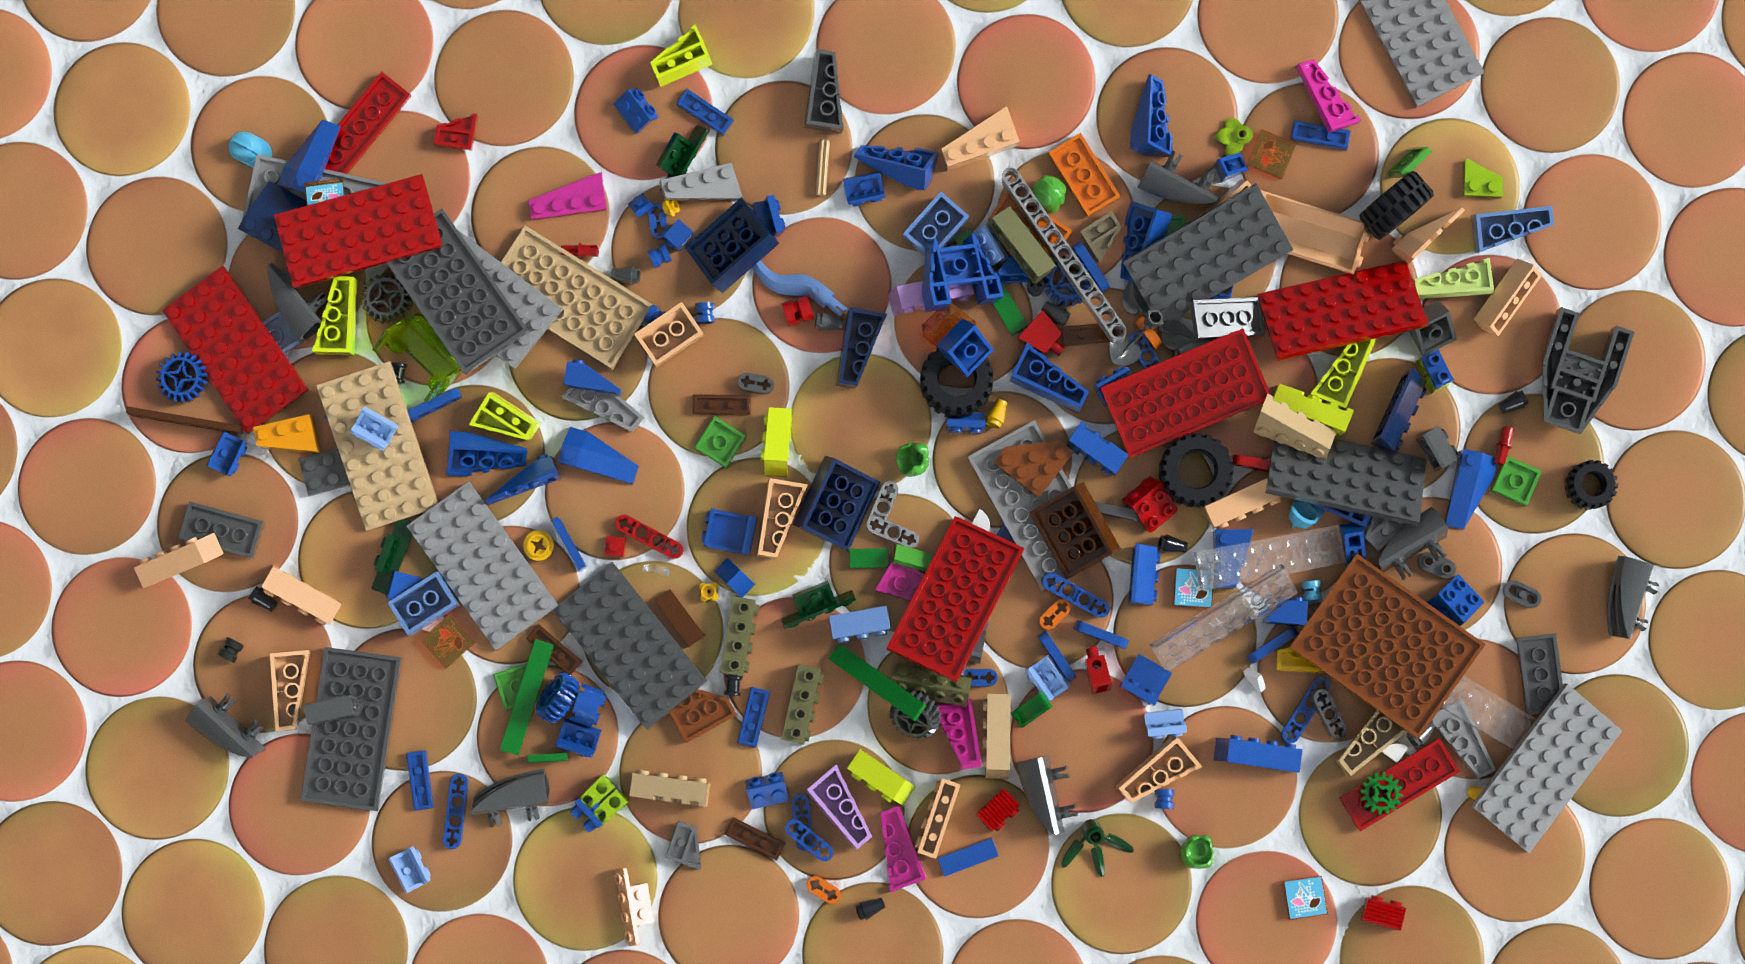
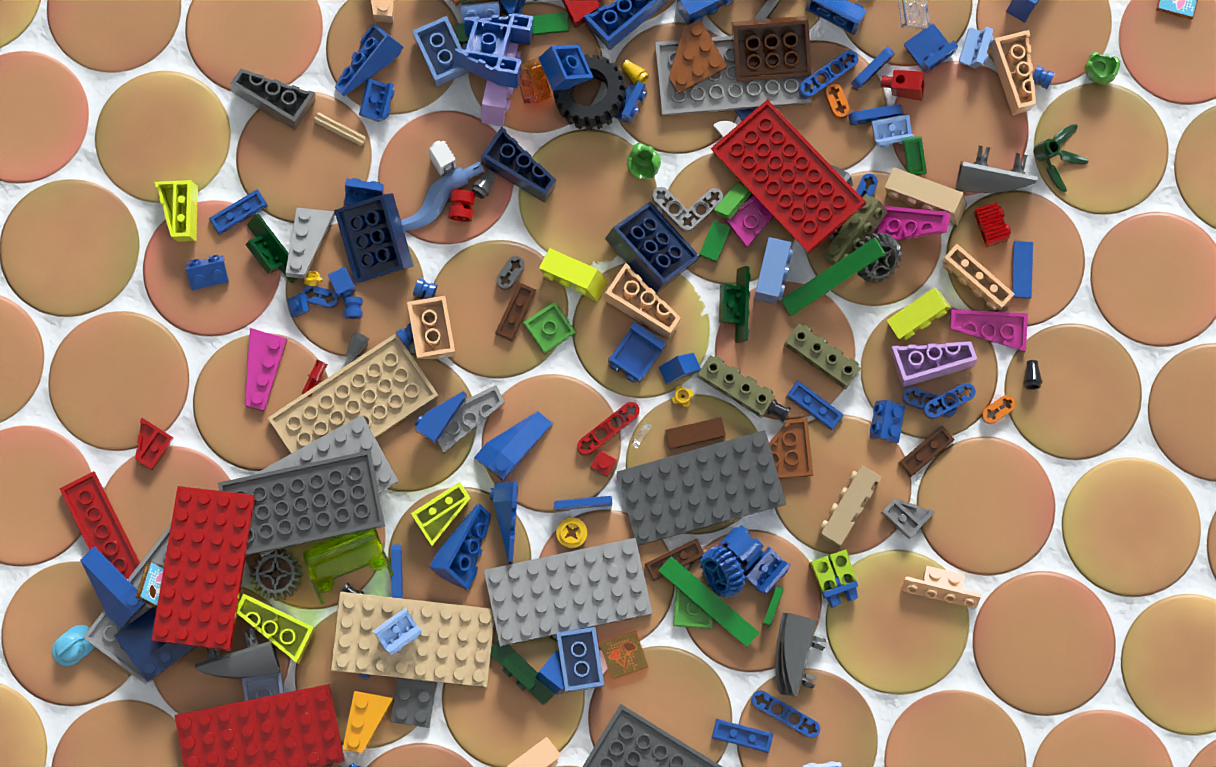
camera: 75 degrees left, 5 degrees down
none -> white brick [428,141,457,177]

